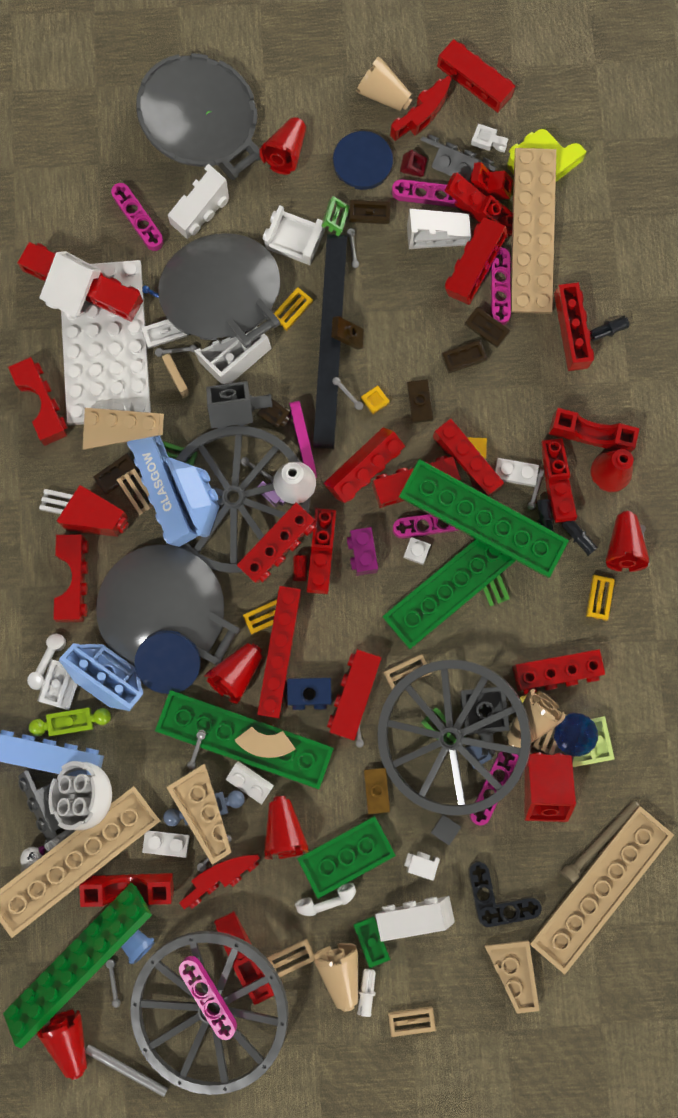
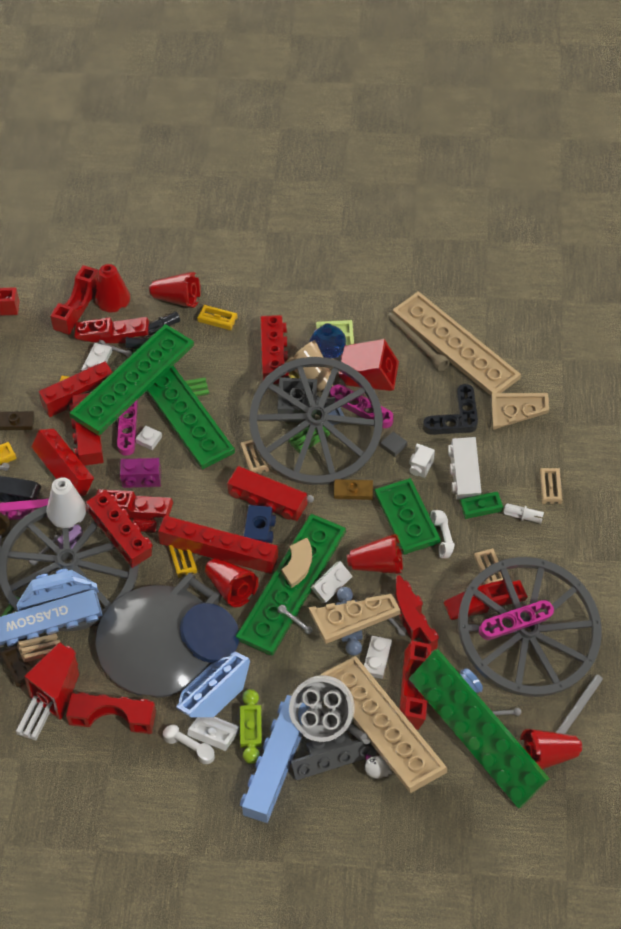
camera: 75 degrees left, 25 degrees down
tan cone [314,943,358,1012] -> none

